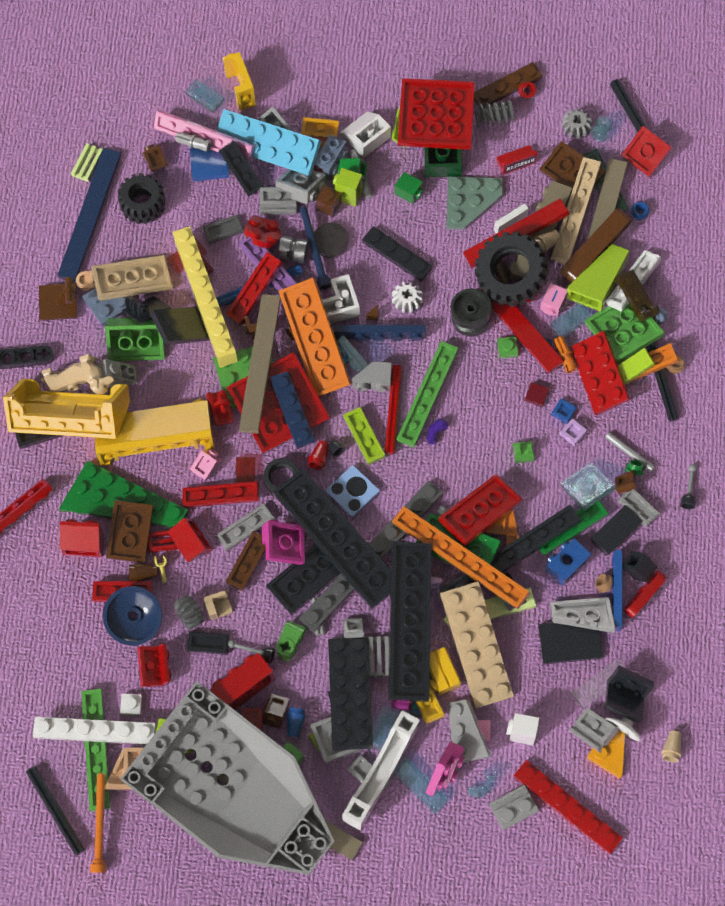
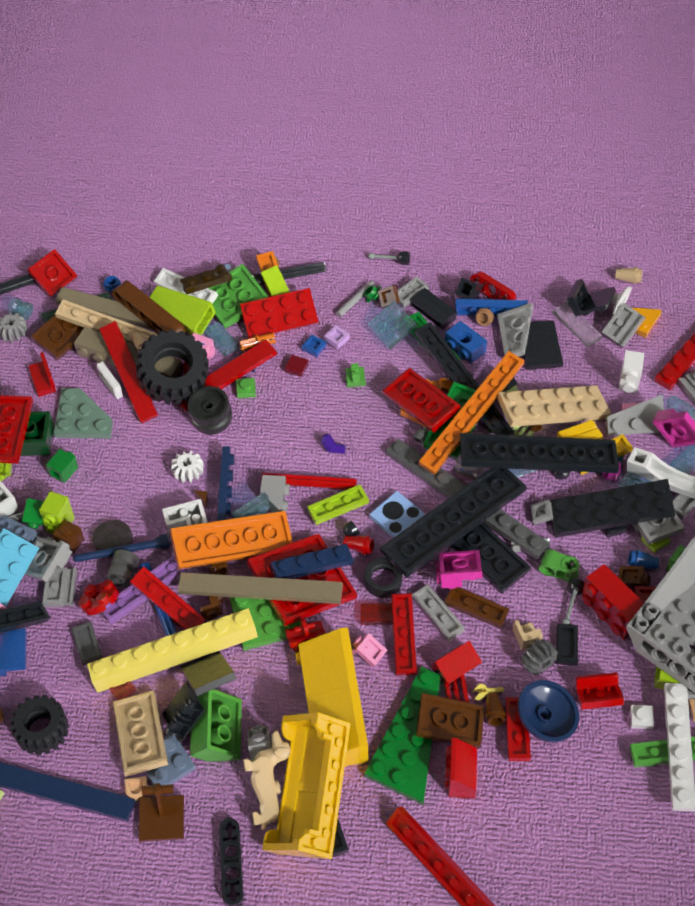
camera: 90 degrees left, 15 degrees down
black plate [362,226,433,282] -> none
light grey tile [369,636,389,677] -> none
bright green plate [397,341,458,448] -> none

